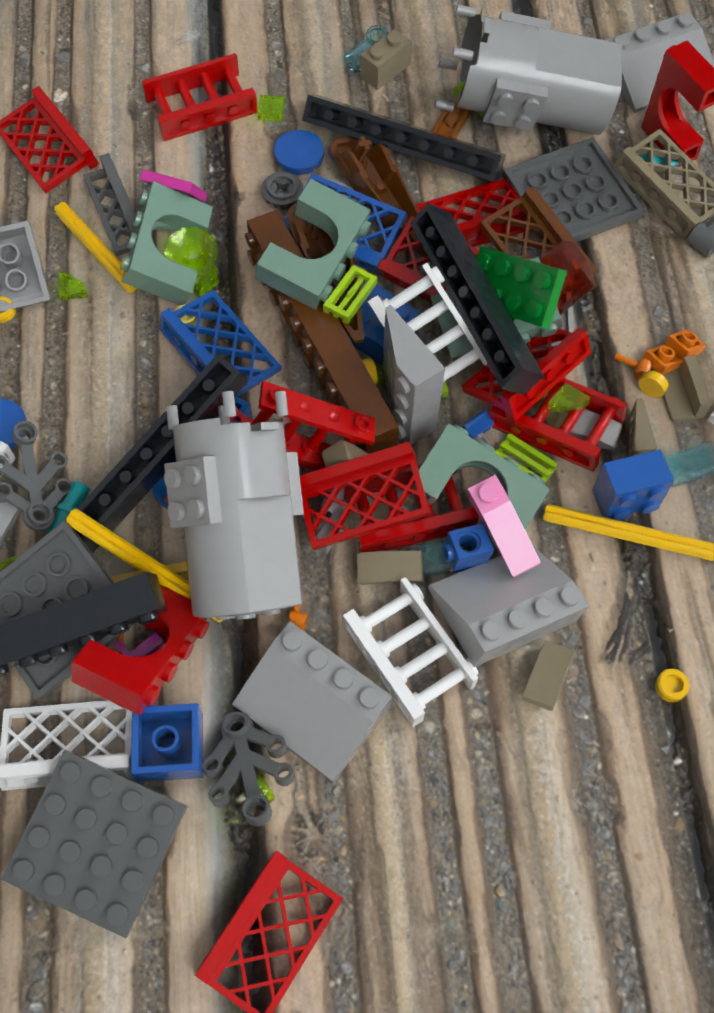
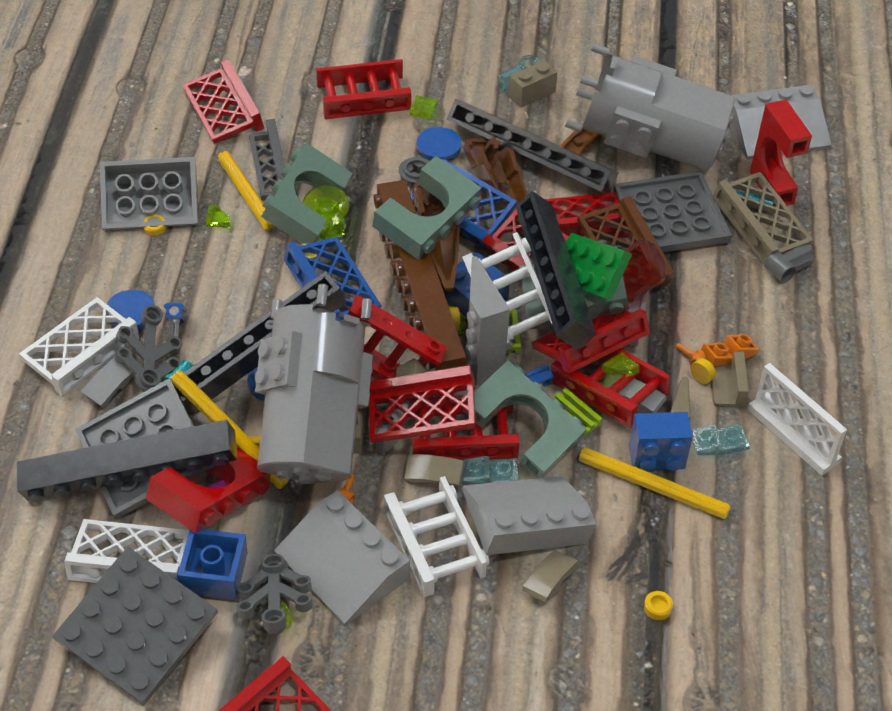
camera: 10 degrees right, 15 degrees down
dark pink tile [140,169,207,203] -> none
lime tile [323,265,378,324] -> none
blue brick [442,523,494,571] -> none
bright pink slope [468,474,541,578] -> none
none -> piece [164,303,187,338]

